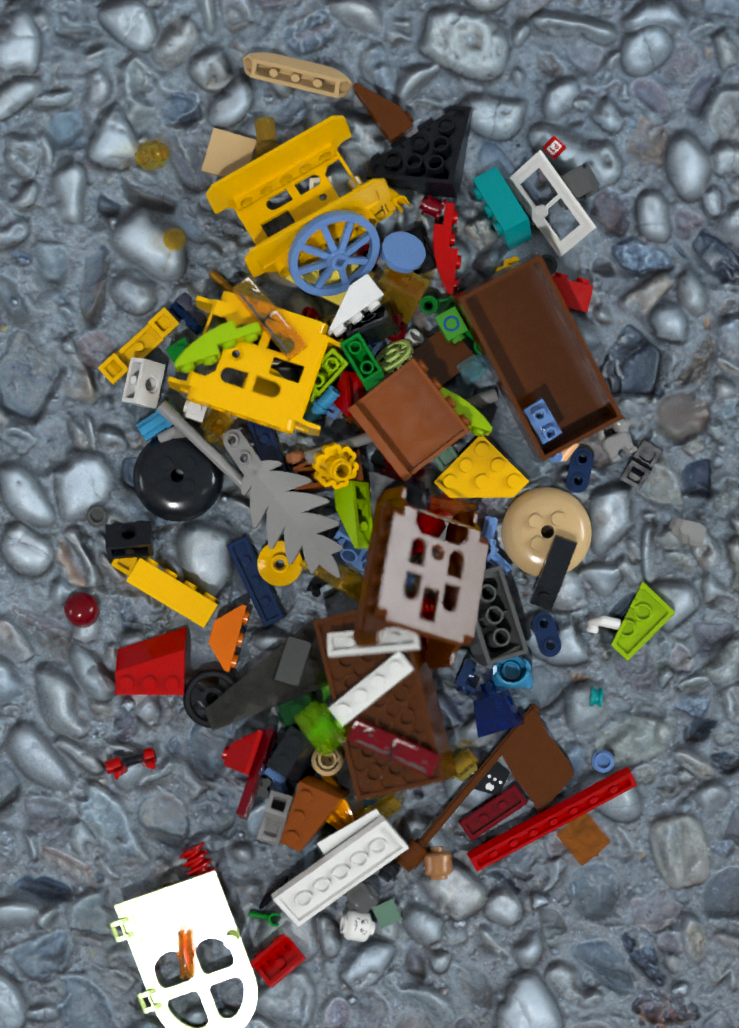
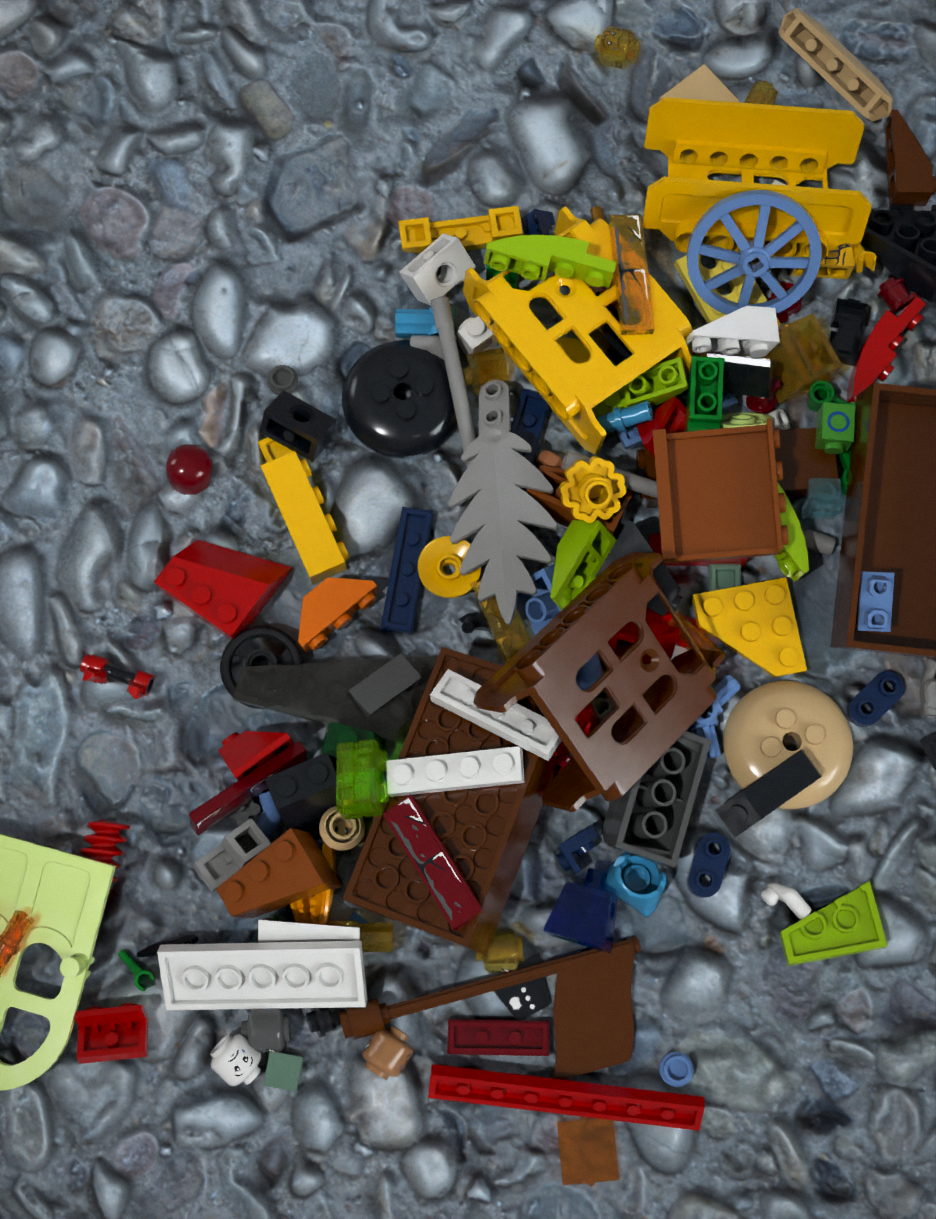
camera: 35 degrees right, 10 degrees down
clear yellow plate [163,228,186,251] -> none
medium blue tile [380,231,426,273] -> none
arm [549,443,579,462] -> none
teal bush [589,686,603,708] -> none

